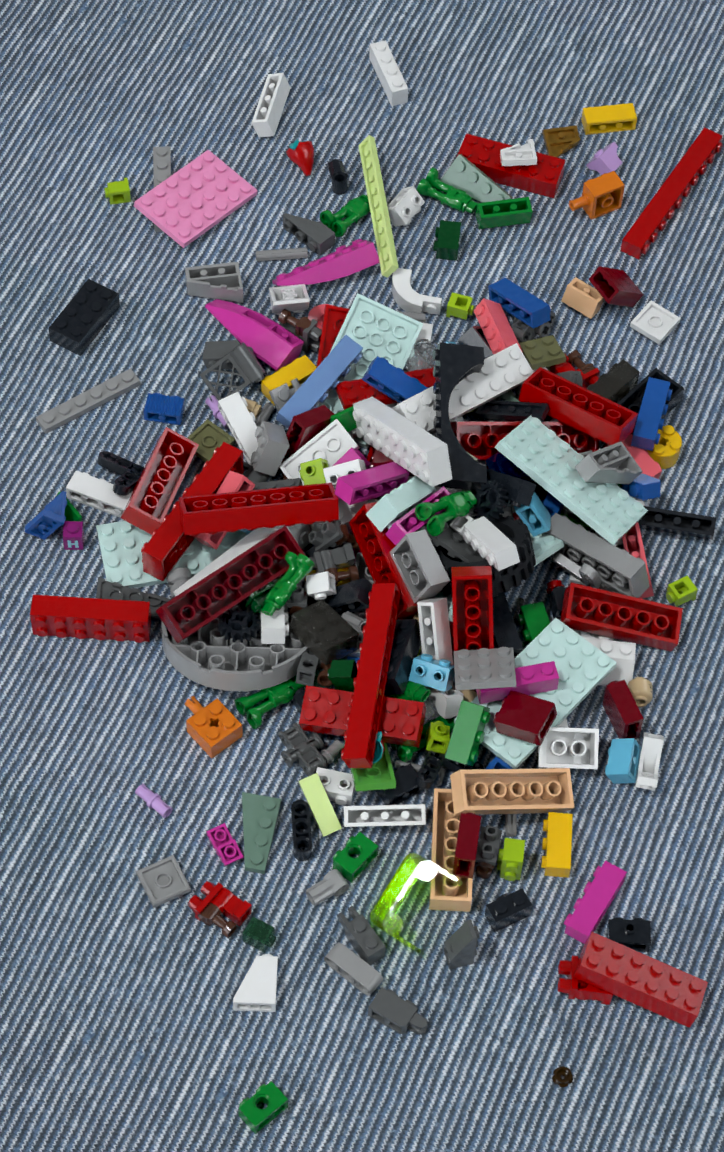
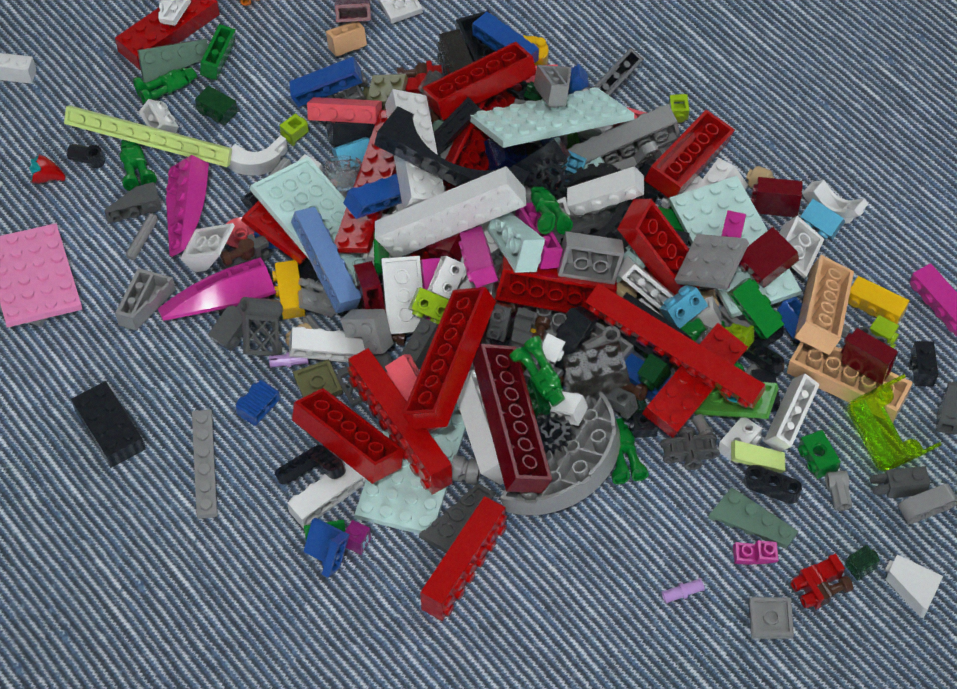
camera: 60 degrees left, 0 degrees up
orange brick [185,696,243,759] -> none

